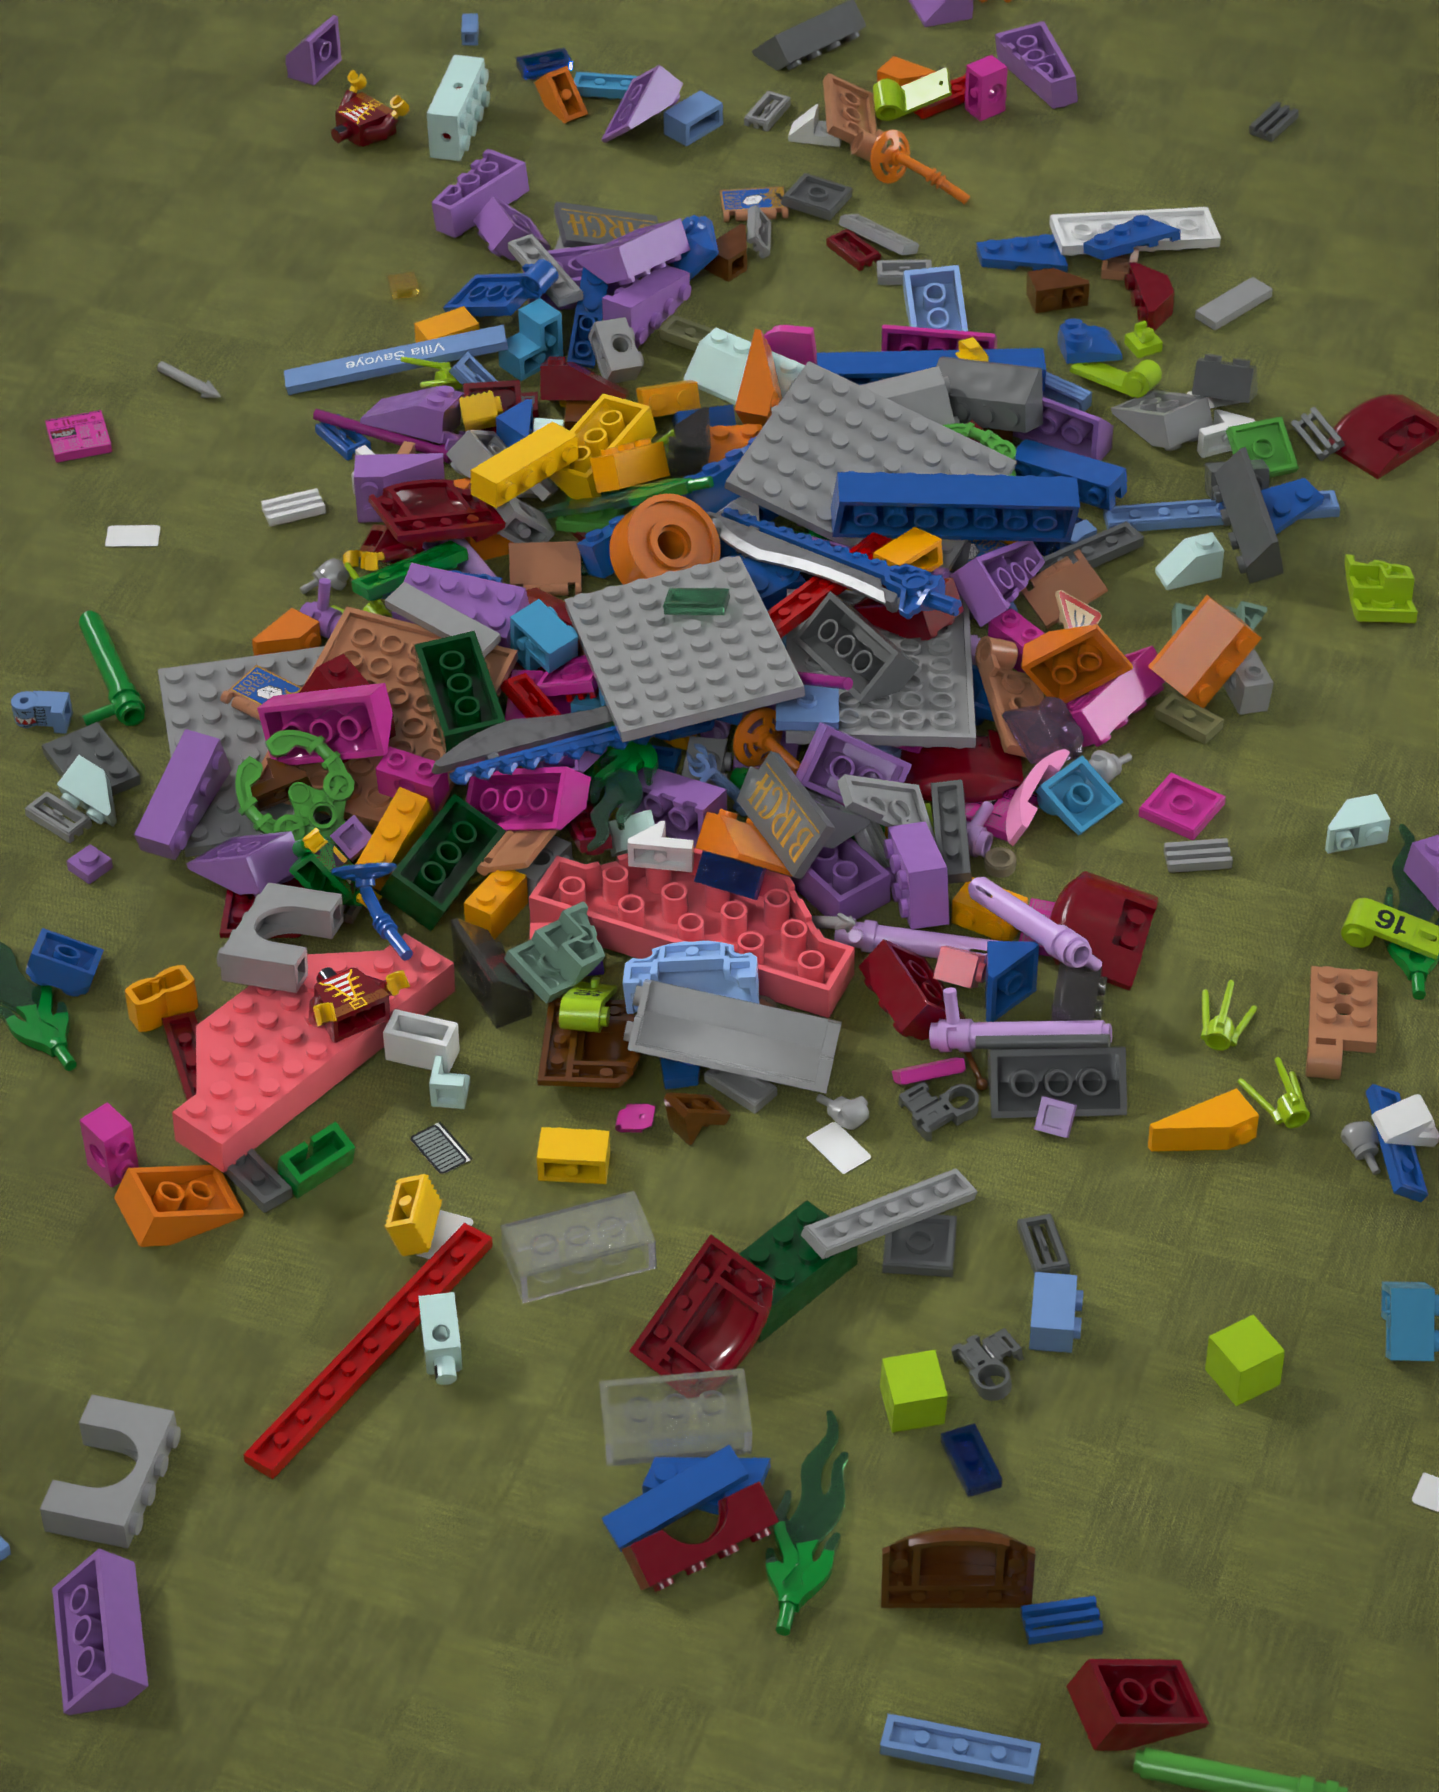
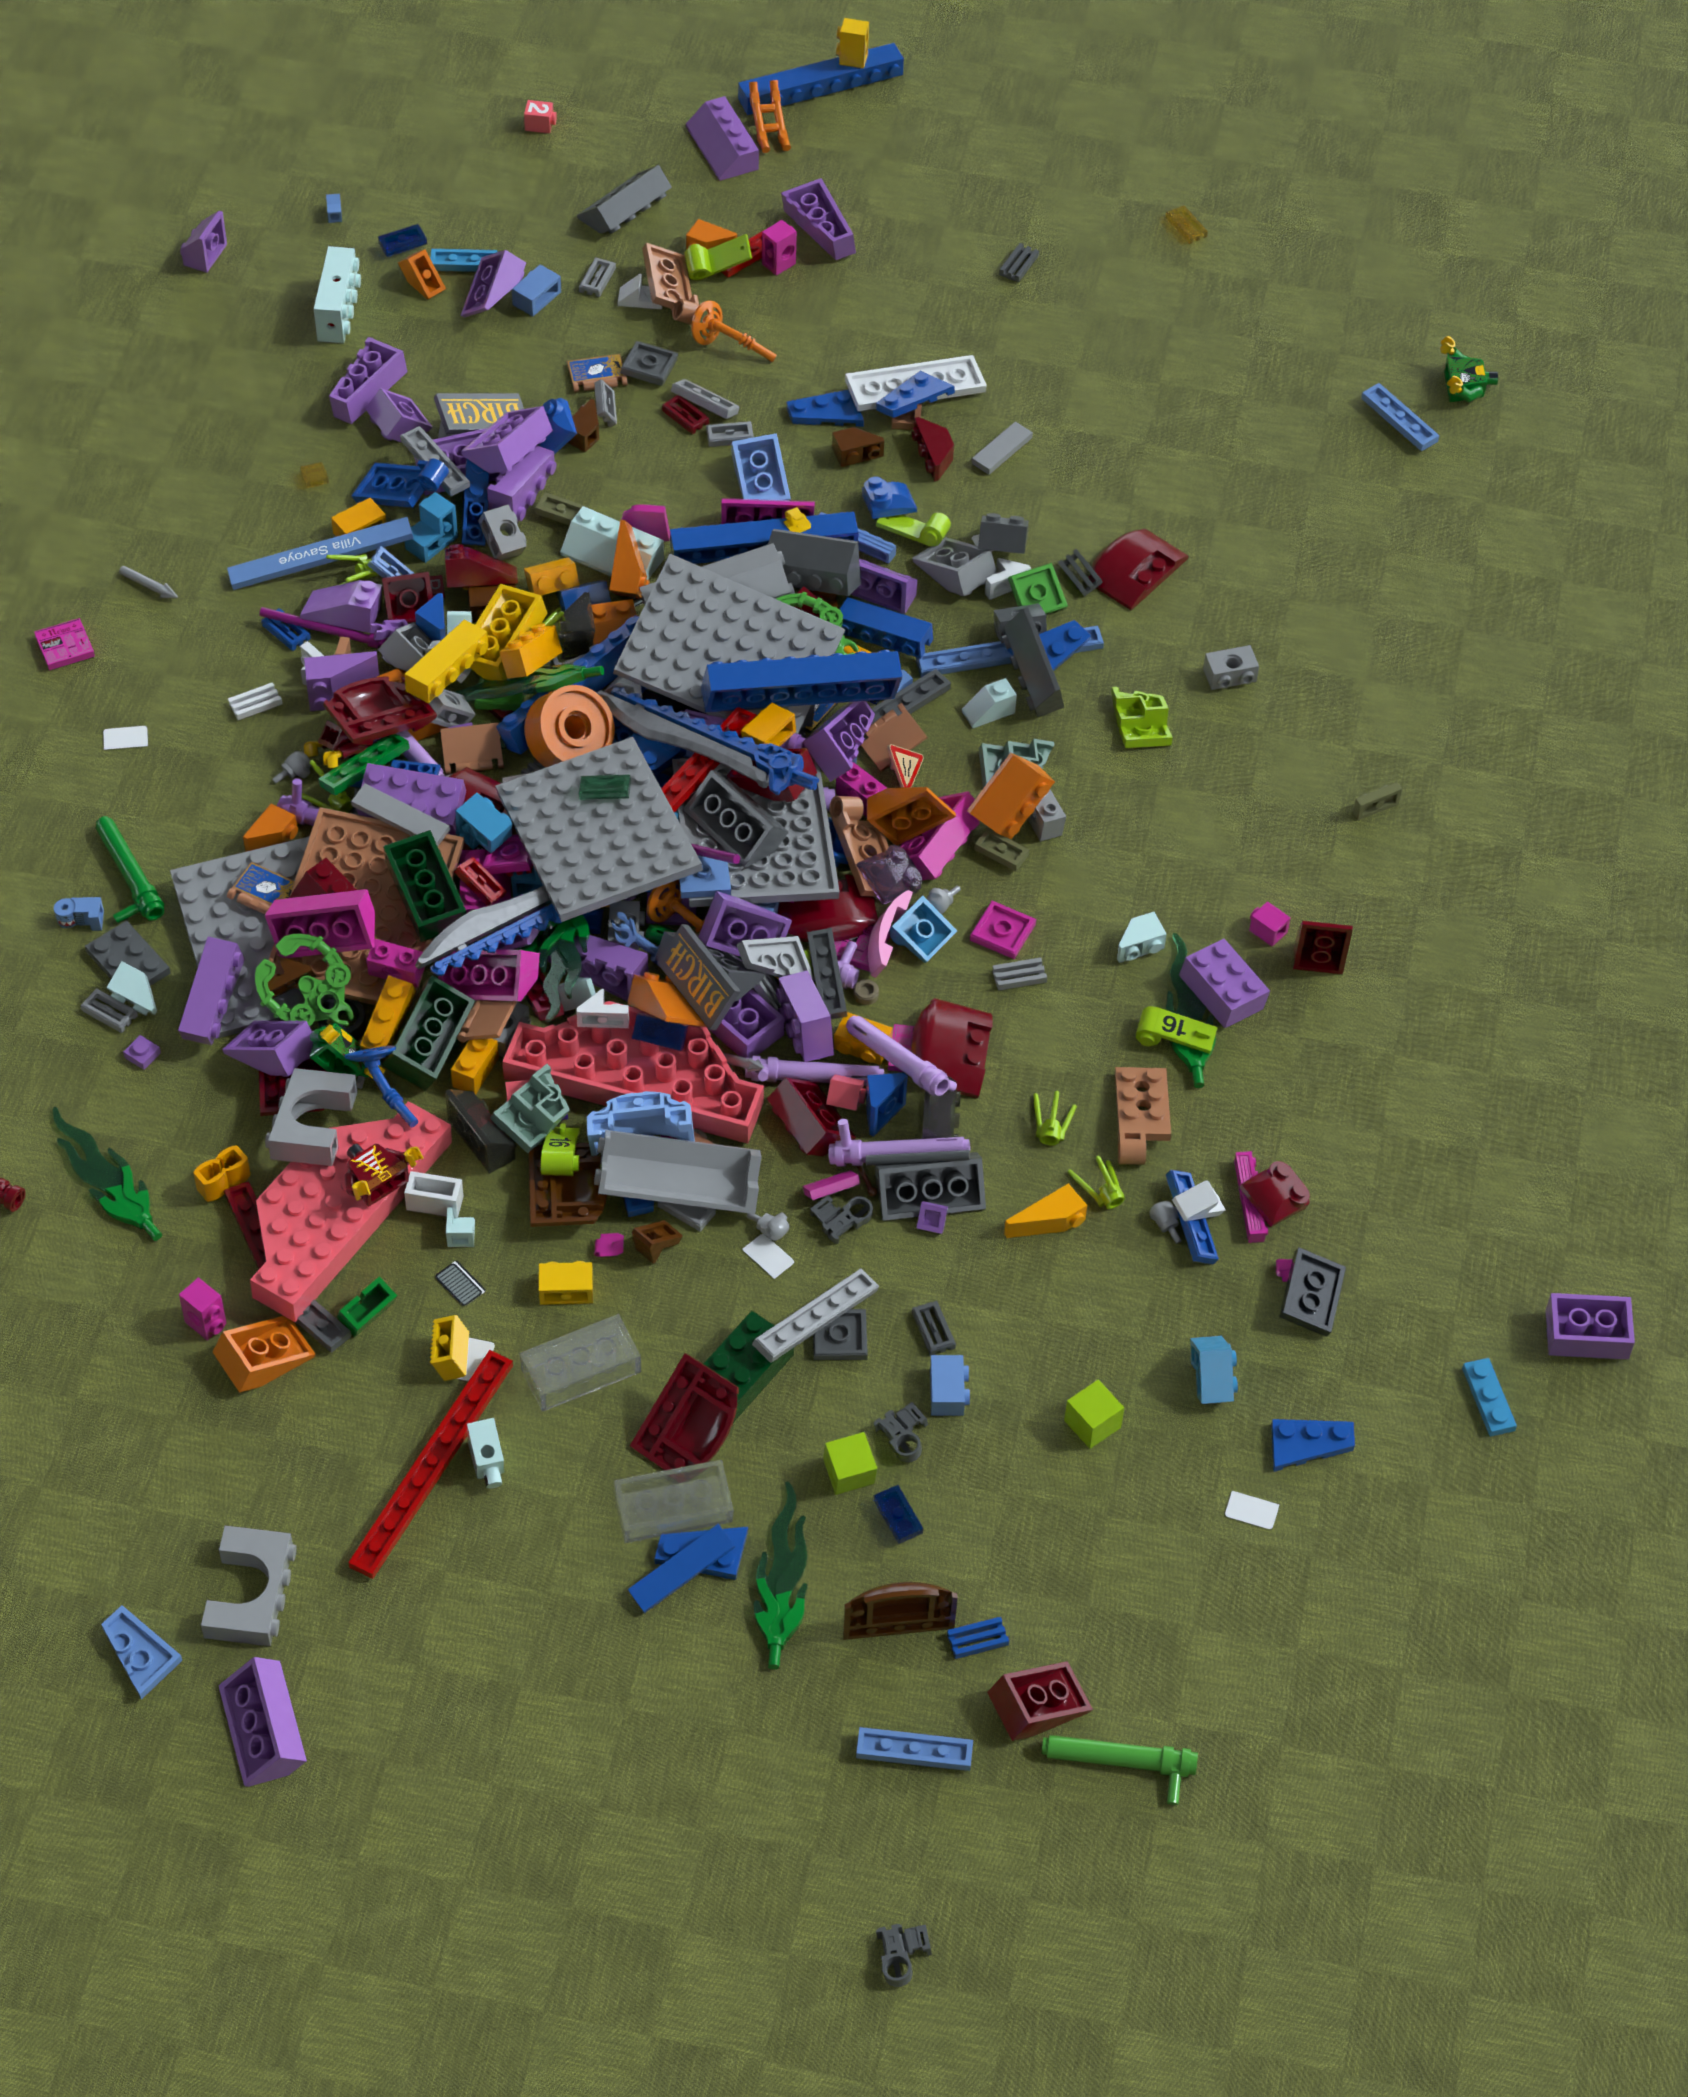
camera: 10 degrees left, 10 degrees up
blue slope [26,928,104,997] -> none
medium lavender plate [330,815,372,861] -> none
dark red torso [331,70,409,147] -> none
yellow brick [459,390,503,432] -> none
dark red arch [621,1481,779,1592] -> none
lime tile [1124,321,1163,358] -> none

